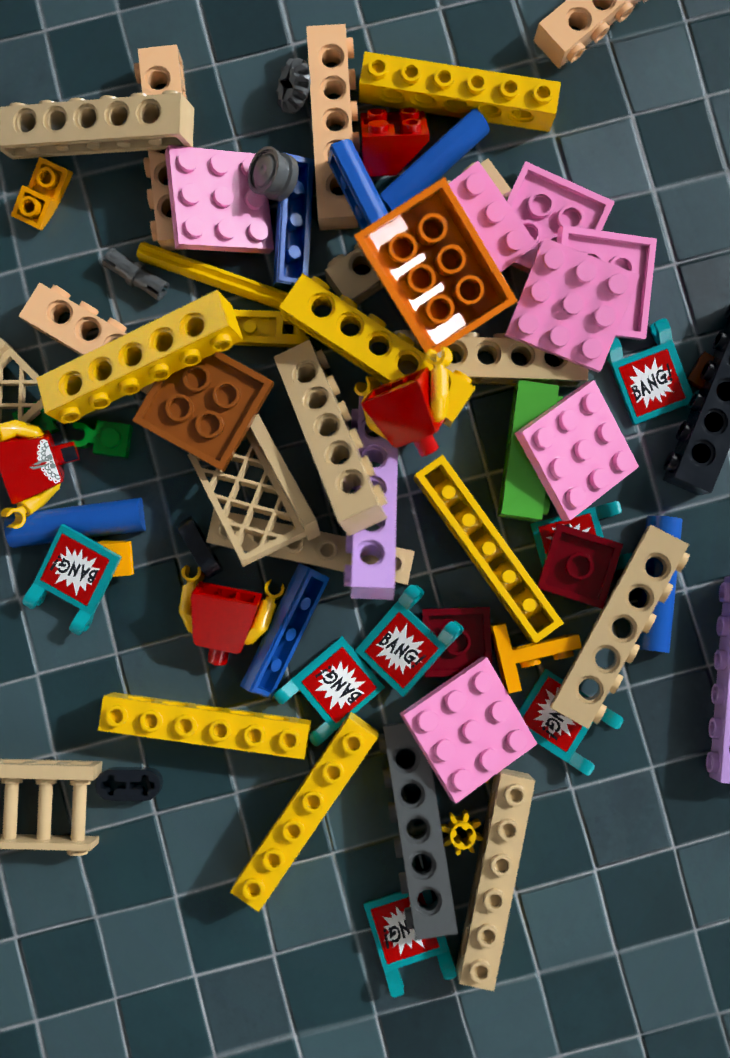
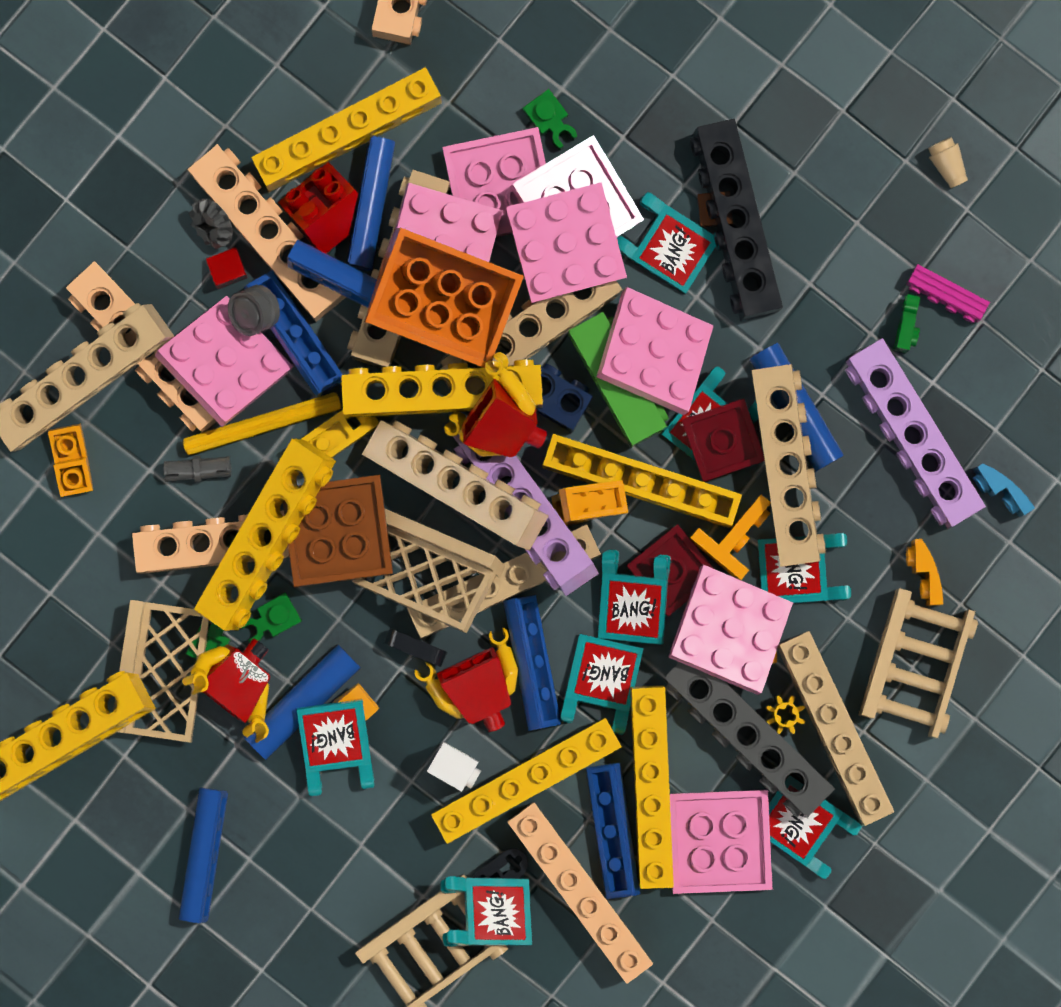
camera: 40 degrees left, 0 degrees up
none -> red slope [206,247,248,289]
none -> white brick [427,742,481,792]
none -> flag [440,876,532,947]
none -> light nougat brick [507,802,653,984]
none -> green plate [523,89,577,151]
none -> dark blue brick [535,363,593,433]
none -> light orange bracket [551,480,629,527]
none -> blue brick [586,763,641,899]
none -> bright pink plate [670,790,773,894]
none -> tan fence [858,588,978,738]
none -> light orange slope [906,539,943,606]

